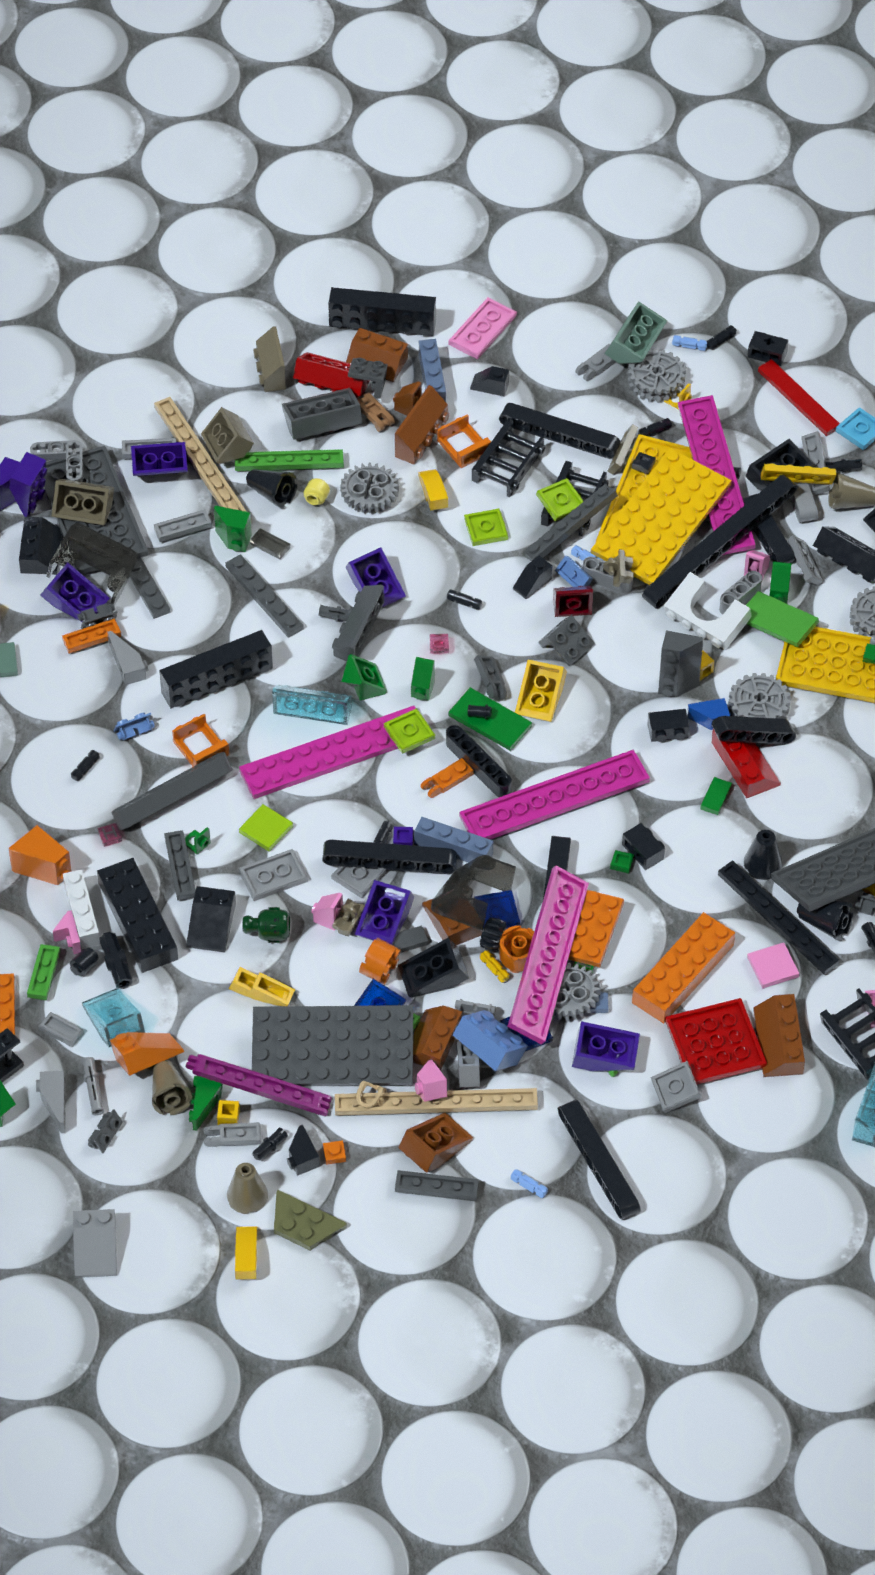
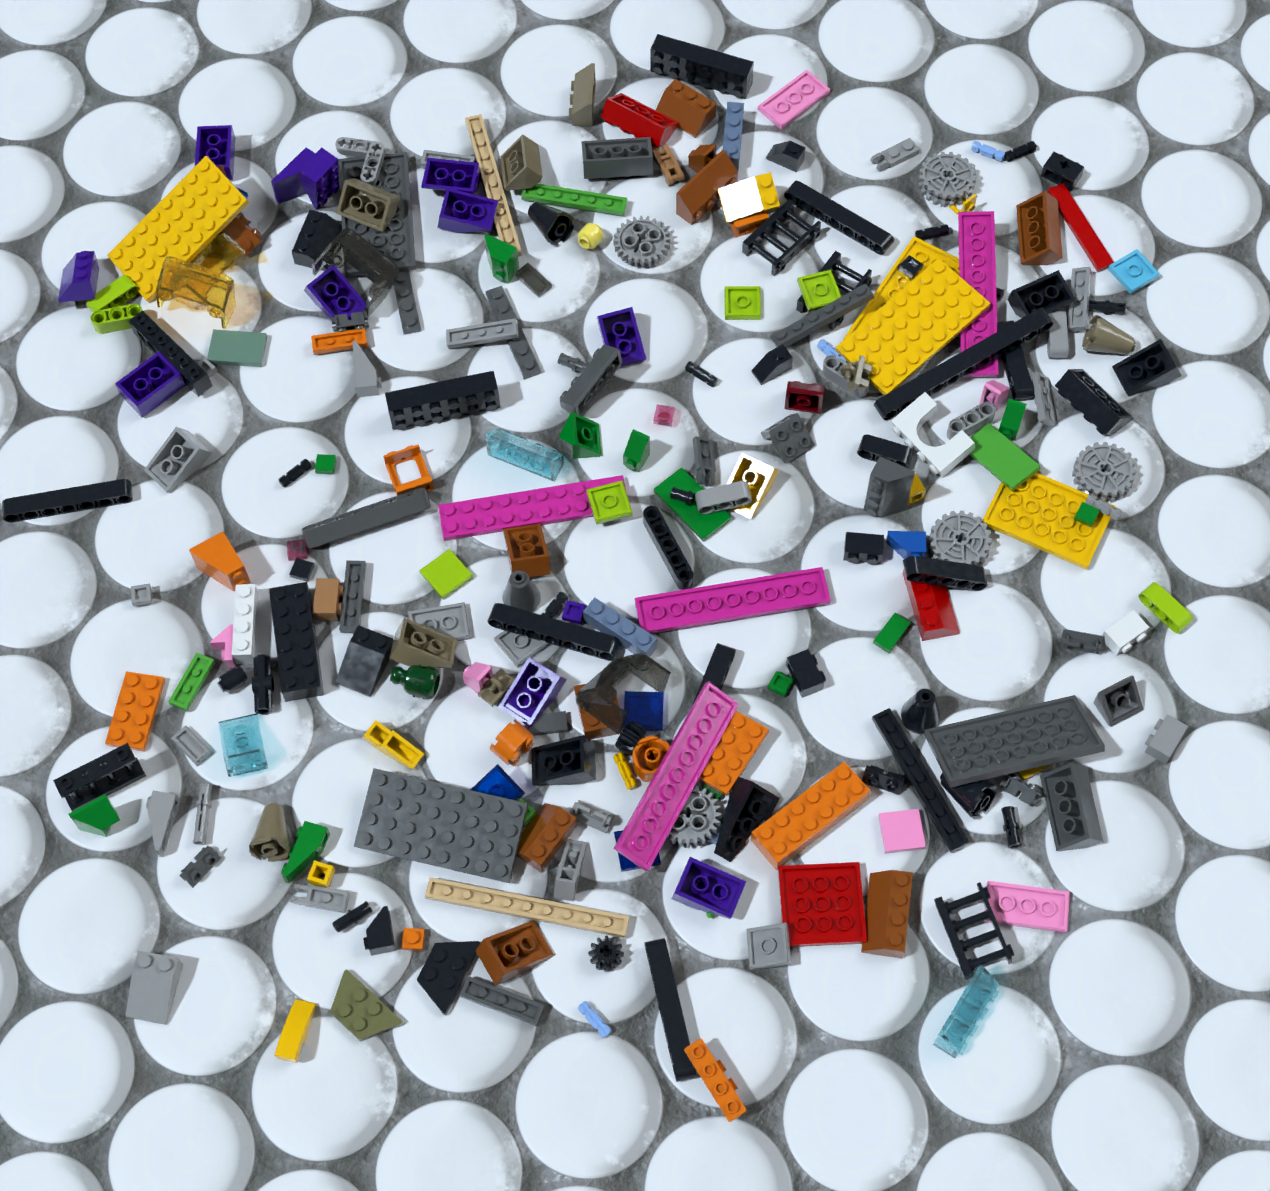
camera: 15 degrees right, 10 degrees up
orange slope [110,1032,184,1076] -> none
medium blue hinge [114,712,155,741] -> none
light grey plate [154,509,212,542] -> none
green bracket [185,827,211,855] -> none
magenta hinge [185,1054,332,1116] -> none
dark tan cone [227,1163,268,1214] -> none
dark grey bracket [348,358,388,399] -> none
tan piece [356,1081,387,1108] -> none
bright pink slope [415,1060,447,1102] -> none
yellow slope [418,469,448,511] -> none
orange hinge [420,758,474,798] -> none
medium blue brick [453,1010,528,1071] -> none
medium blue plate [555,556,593,587] -> none
sand green slope [604,301,668,364] -> none
dark tan plate [607,424,638,475] -> none
yellow plate [761,464,836,485] -> none
none -> black tile [289,558,315,582]
none -> medium nougat brick [313,578,344,621]
none -> green tile [315,454,336,474]
none -> dark tan slope [389,618,457,668]
none -> black wing [417,941,481,1016]
none -> dark purple slope [437,188,498,232]
none -> light grey plate [446,318,519,349]
none -> dark grey cone [502,570,541,613]
none -> dark orange slope [503,524,551,577]
none -> black gear [588,935,624,972]
none -> orange bracket [684,1038,747,1122]
none -> light grey beam [695,481,752,514]
none -> black wedge [714,777,780,862]
none -> slope [717,172,780,223]
none -> black beam [857,434,914,468]
none -> black hinge [862,765,905,795]
none -> dark orange slope [1016,191,1063,265]

